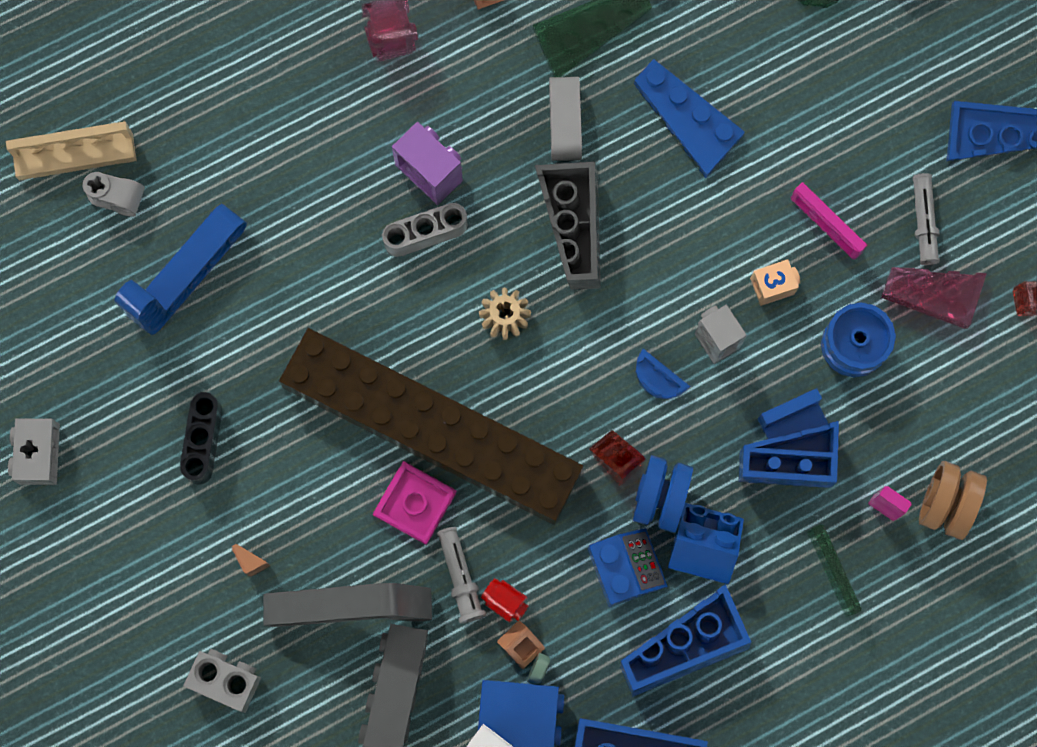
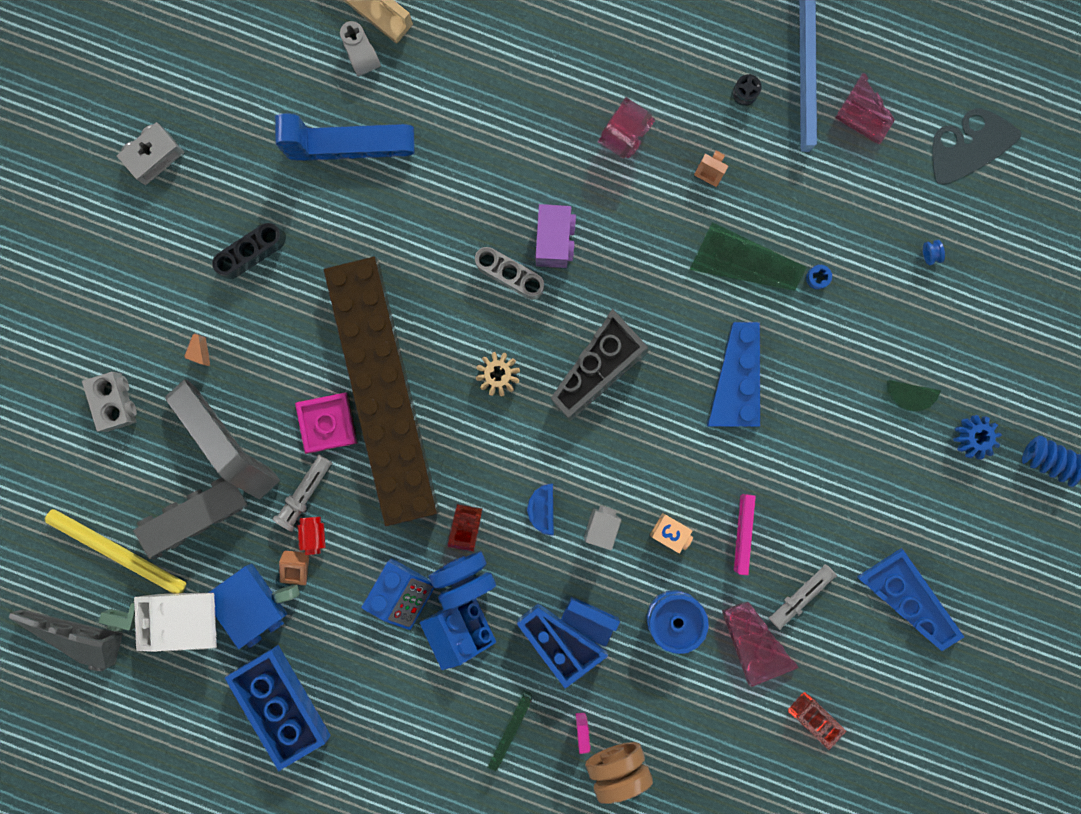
camera: 50 degrees right, 10 degrees up
light grey beam [549,77,582,161] -> none
blue wedge [620,584,751,697] -> none

